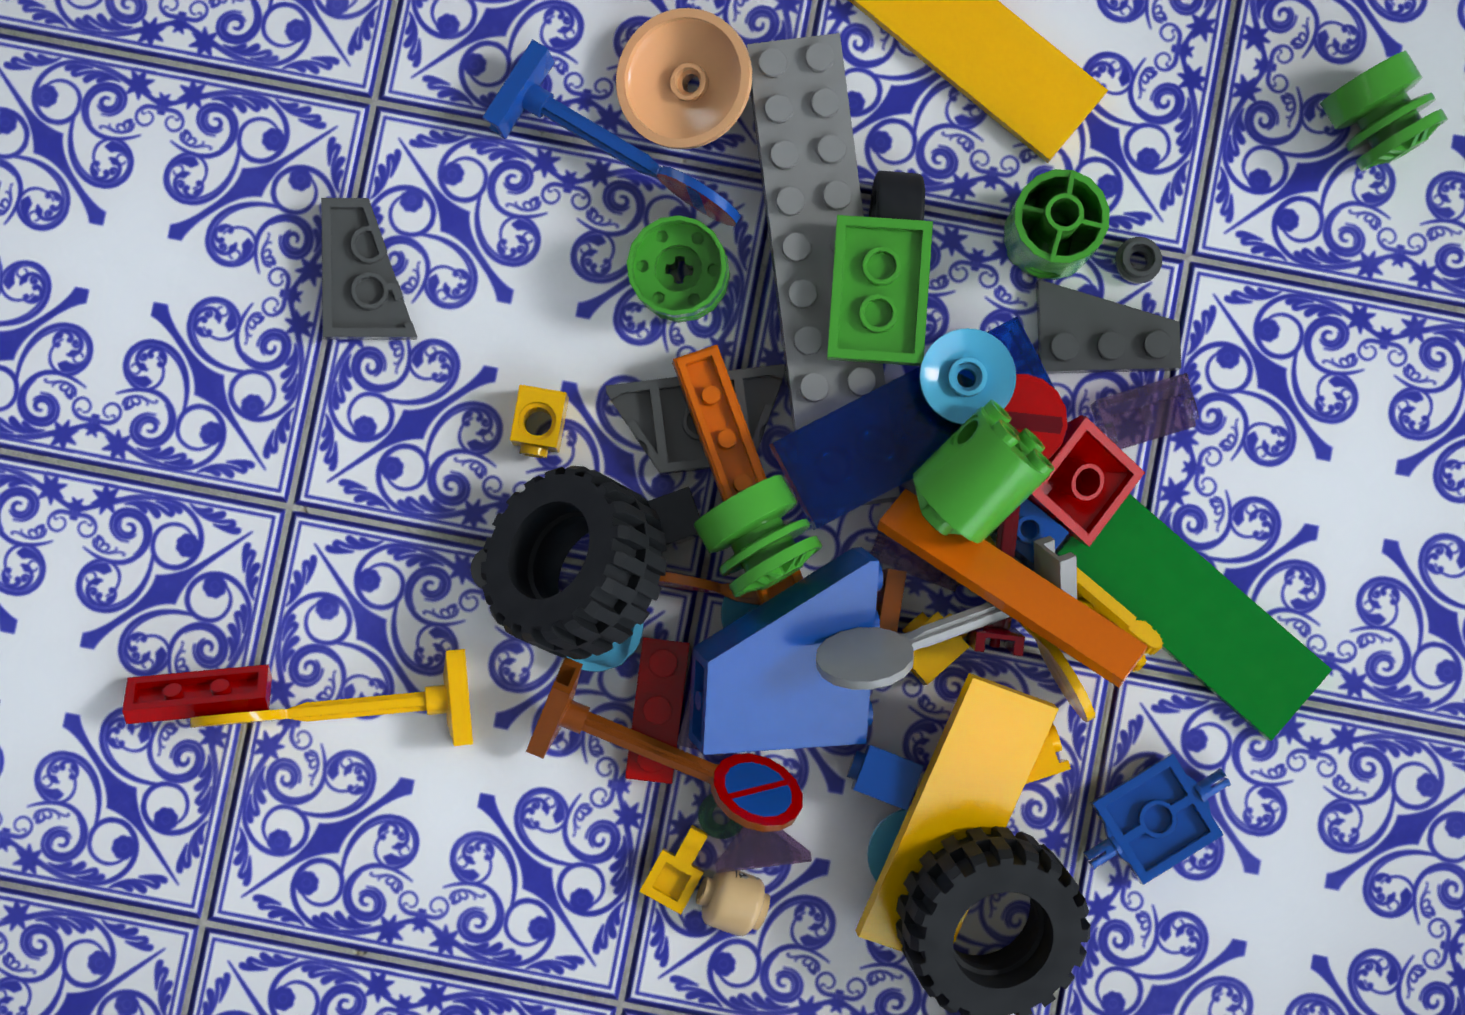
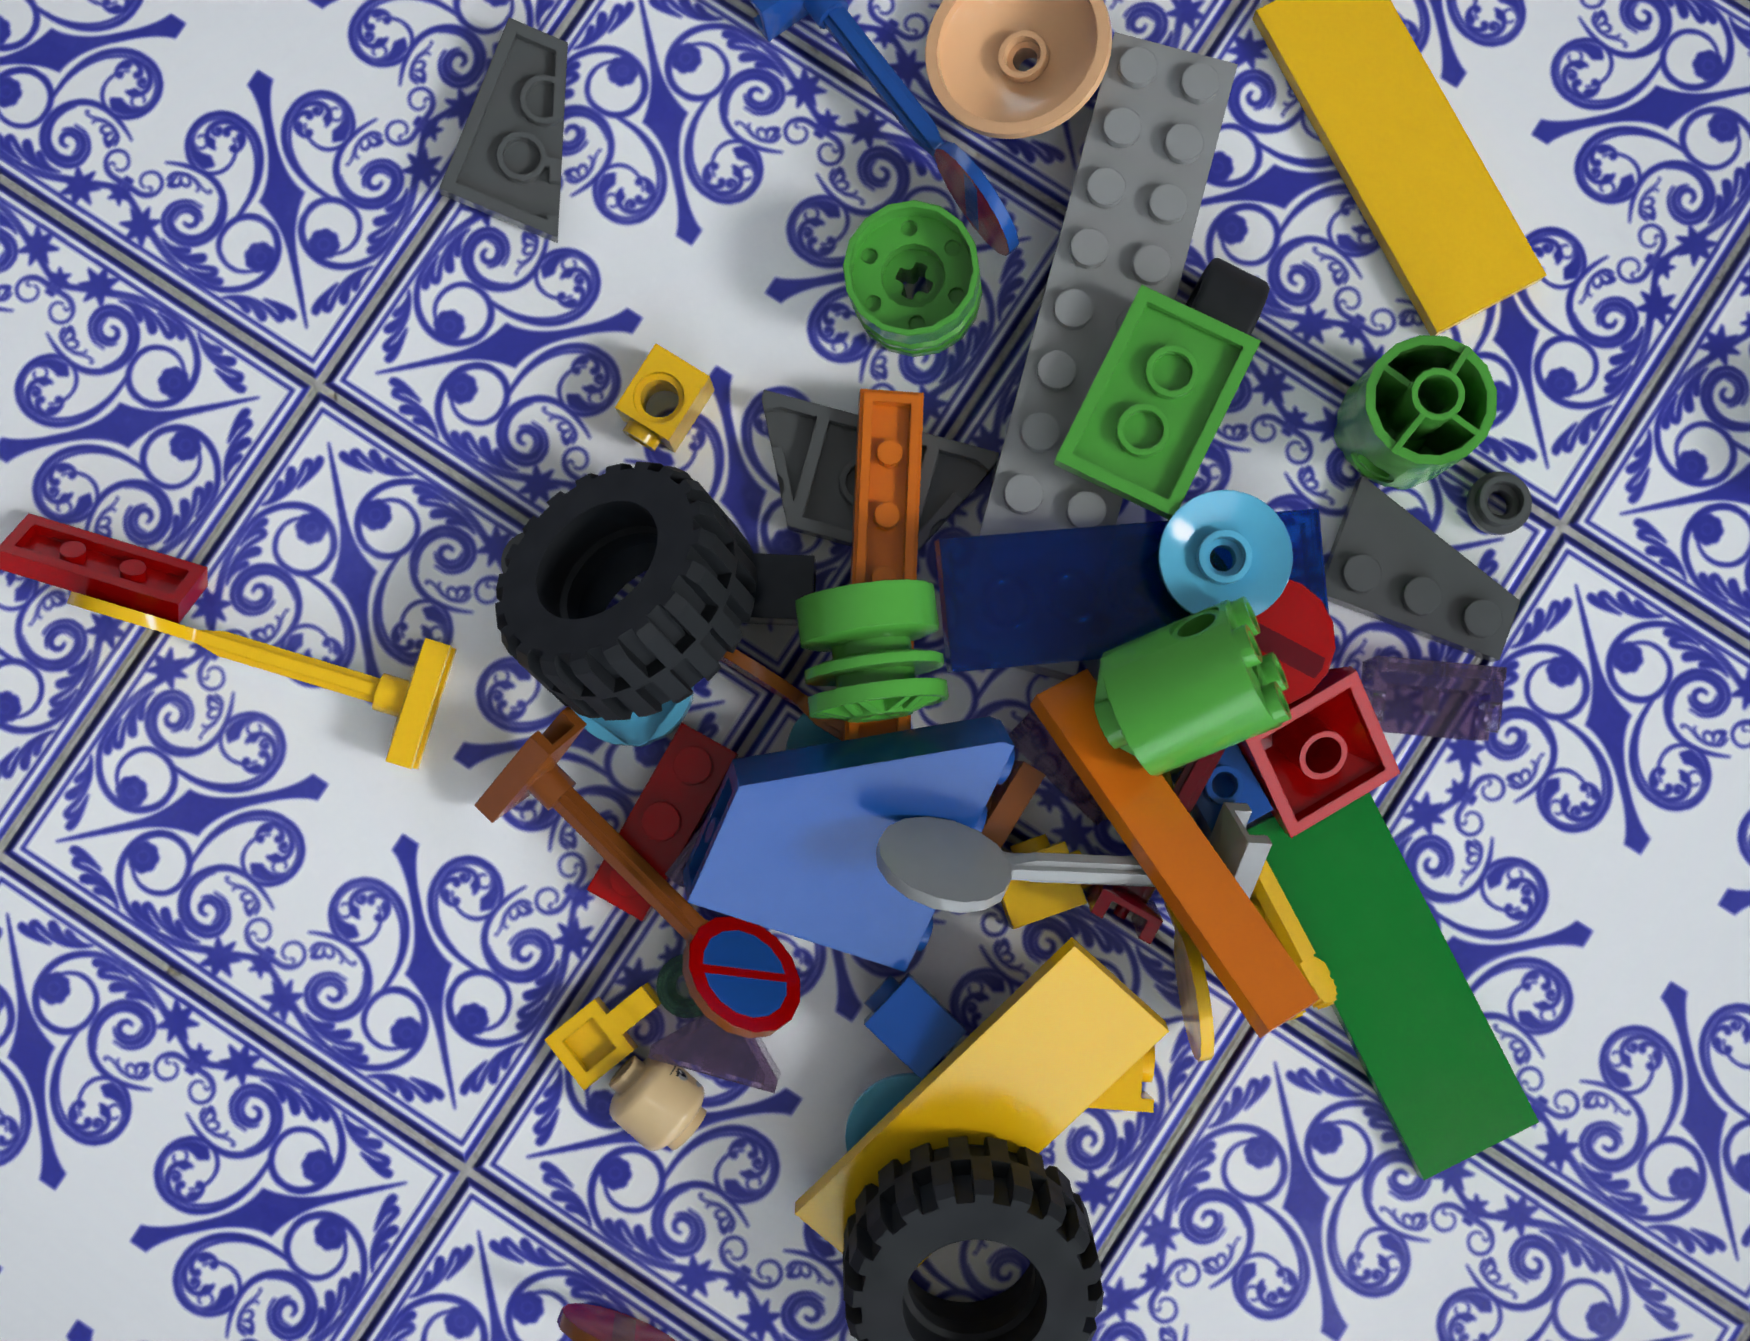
camera: 30 degrees right, 0 degrees up
blue plate [1083,753,1231,885] -> none

